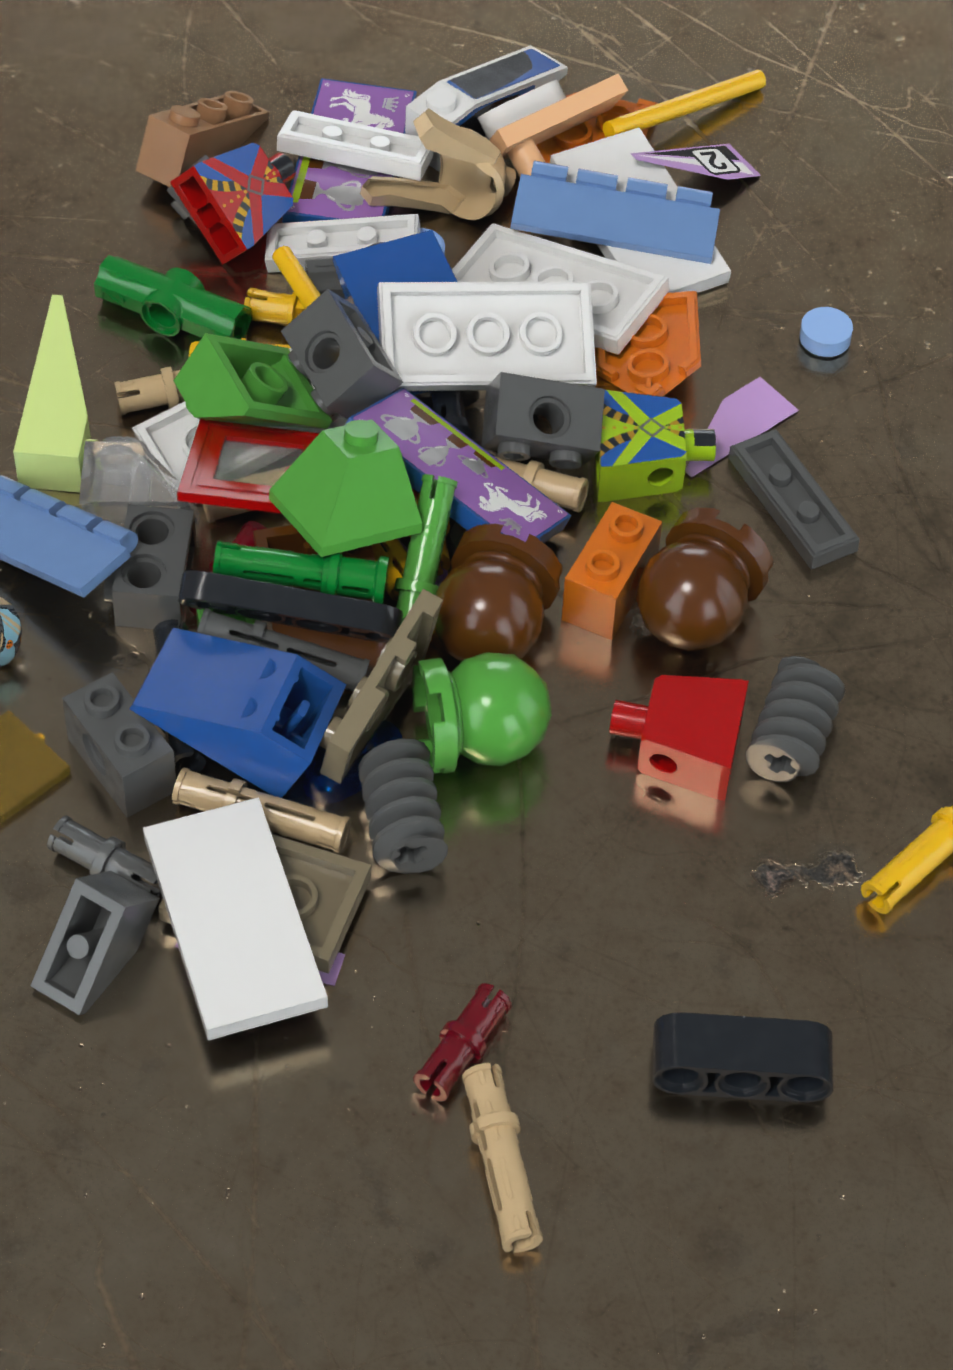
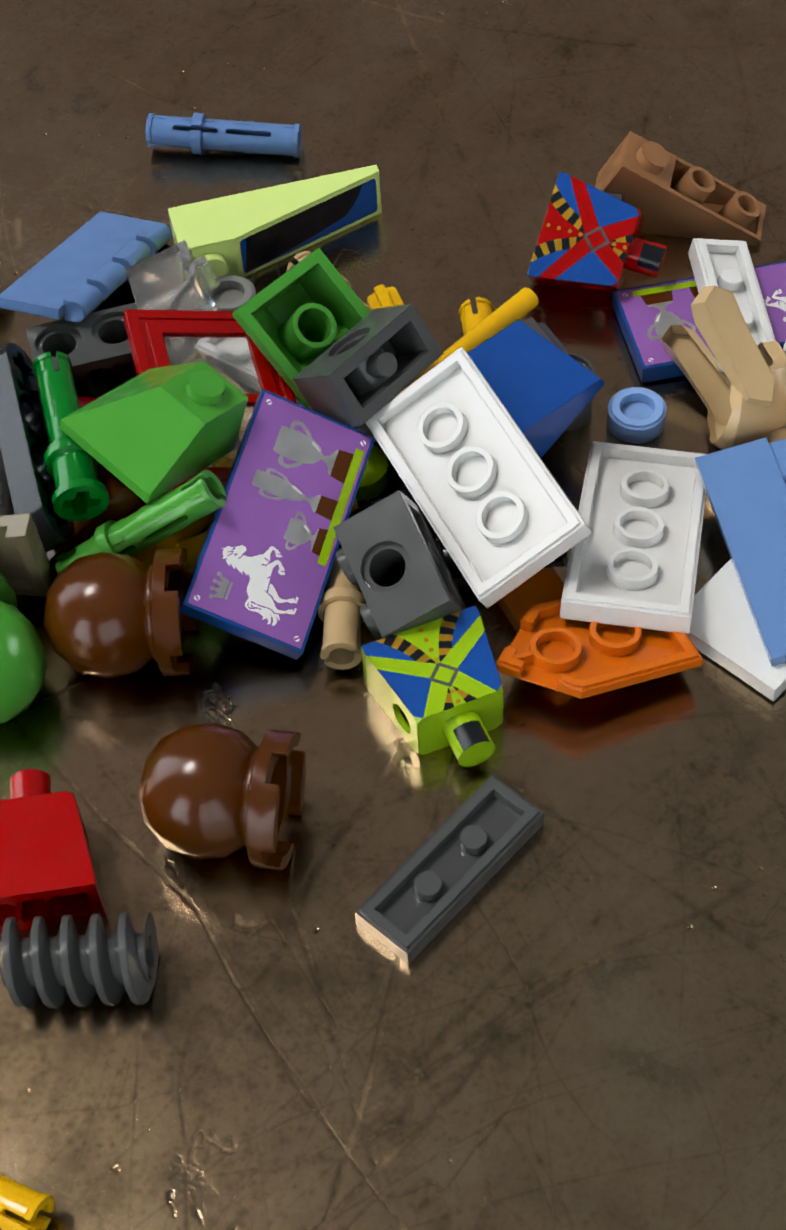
camera: 75 degrees right, 0 degrees up
green piece [94,255,252,339] -> none
white tile [265,214,421,273] -> none
orange brick [561,502,662,640] -> none
lavender sticker [685,377,799,478] -> none
light blue tile [799,307,853,357] -> none

